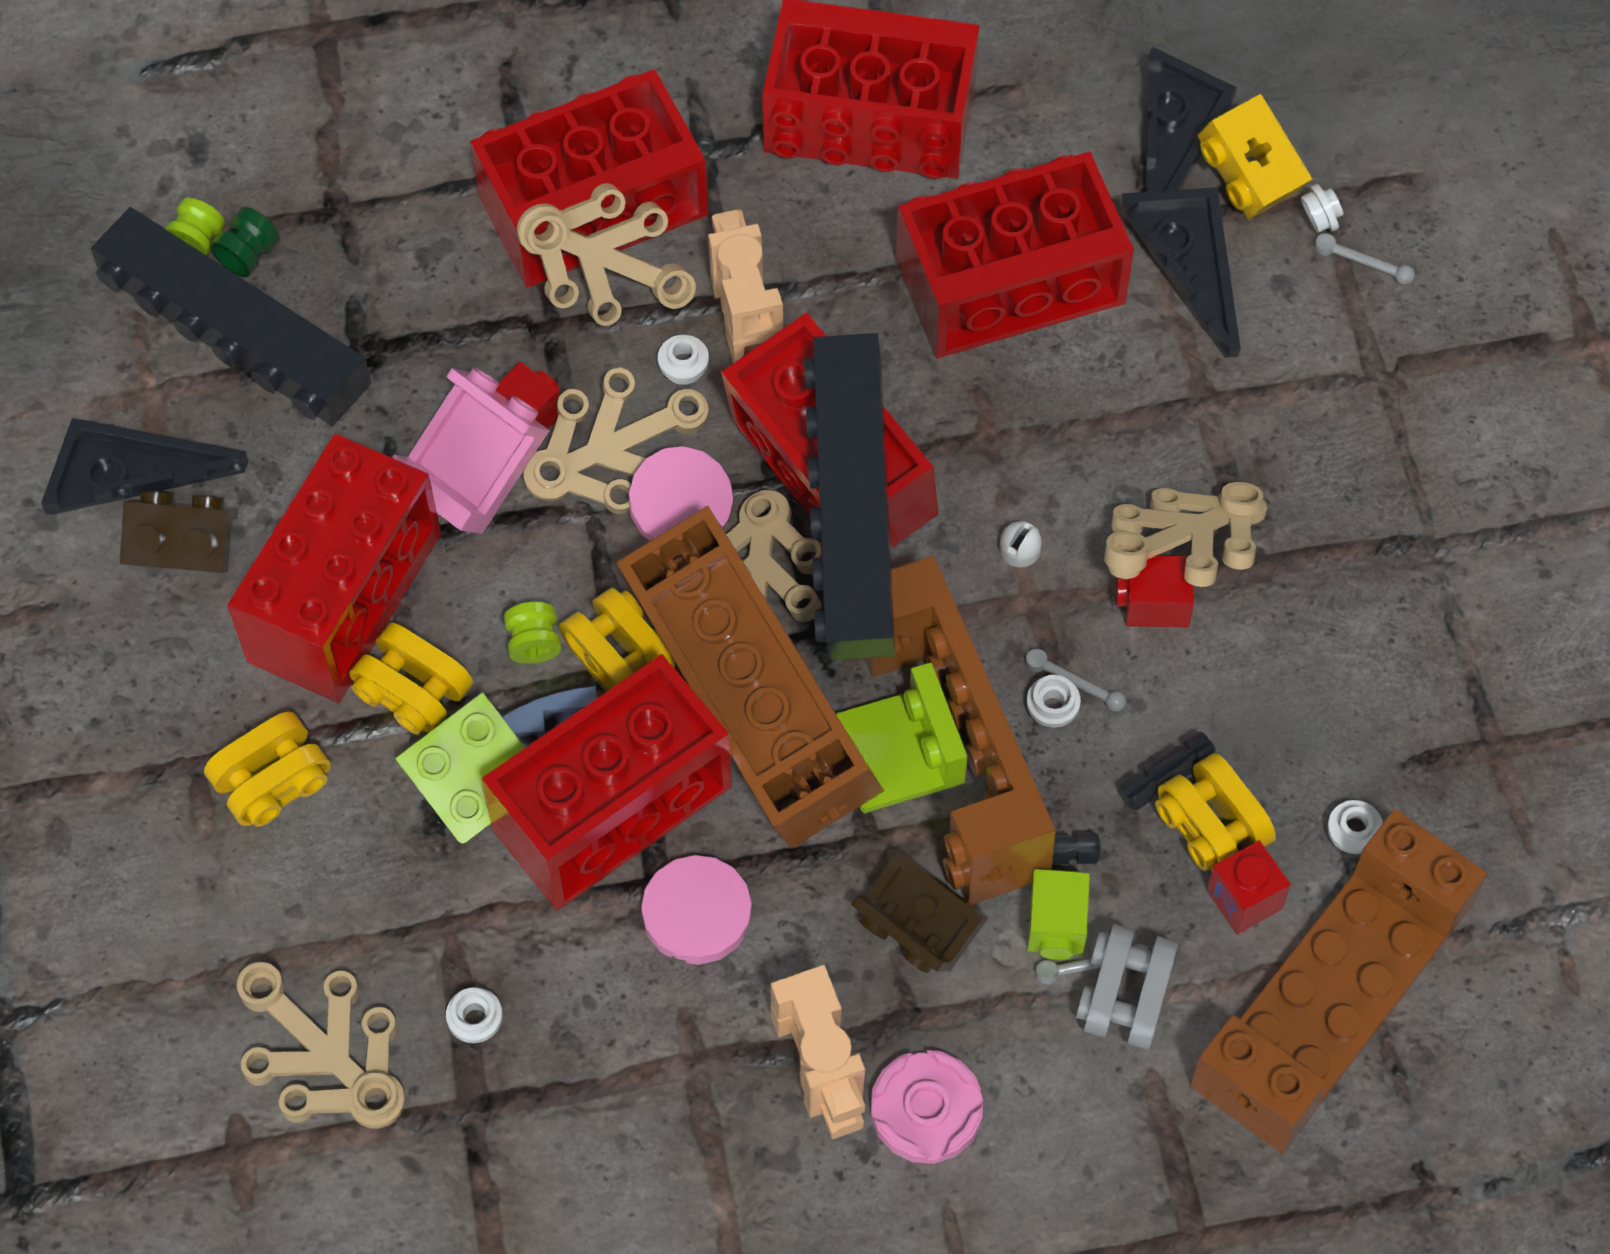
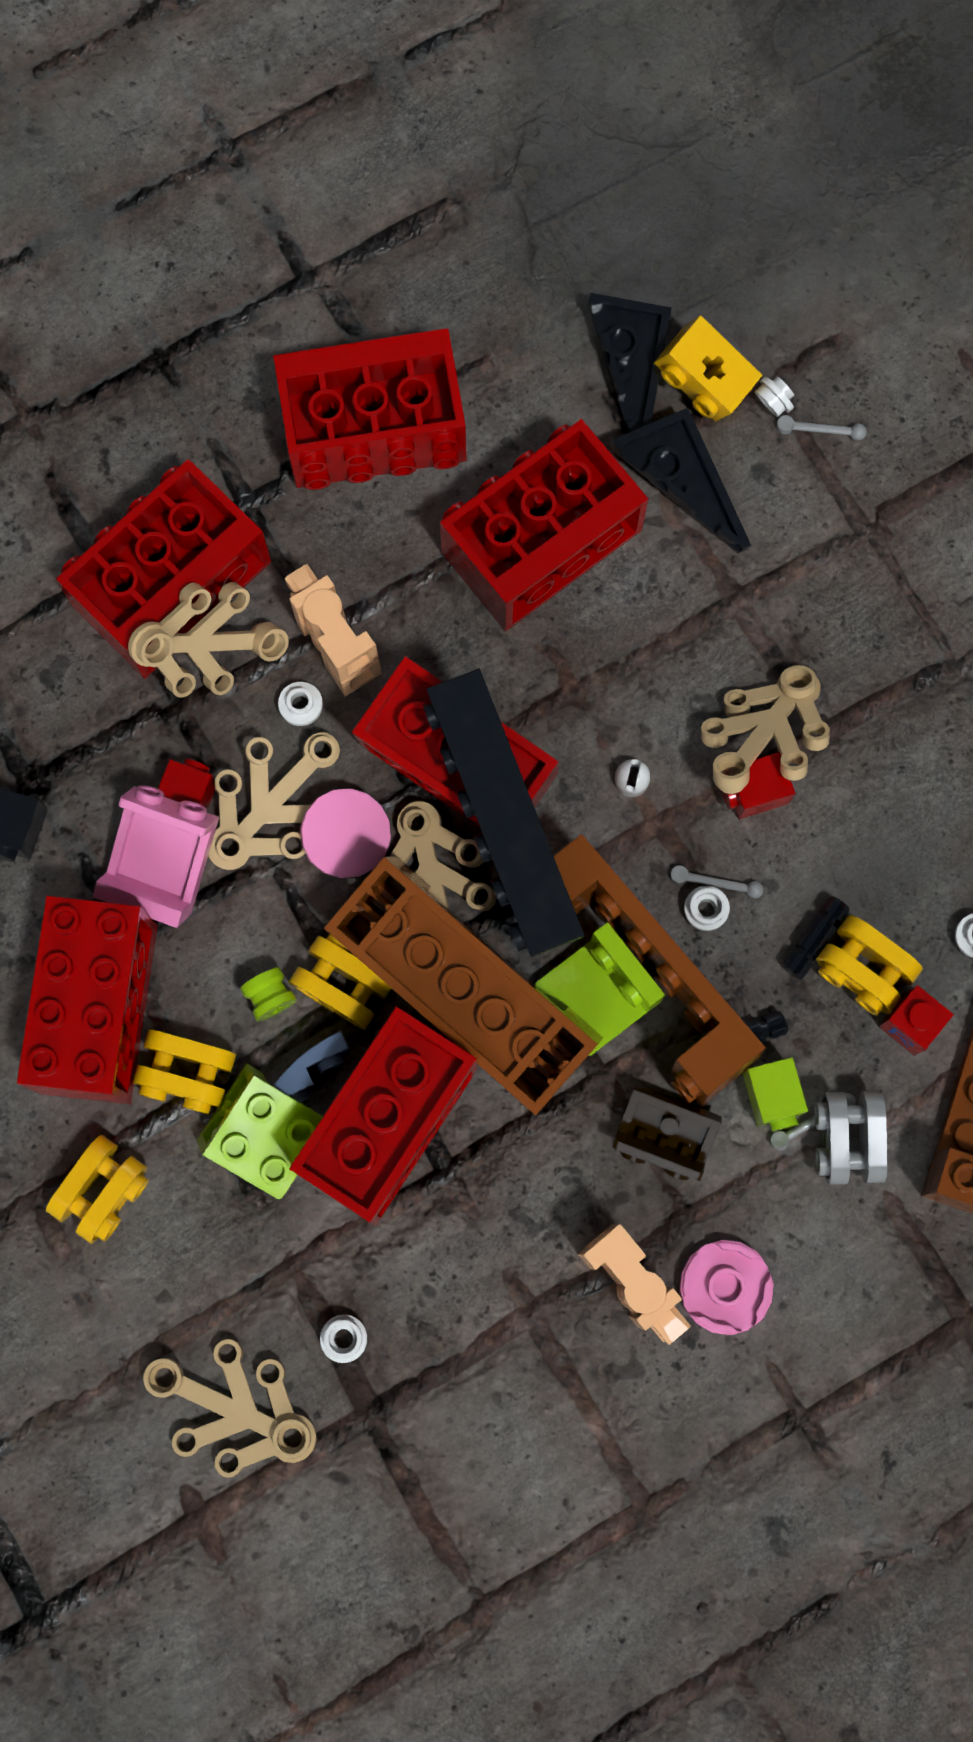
camera: 20 degrees left, 15 degrees up
bright pink tile [641,855,752,965] -> none

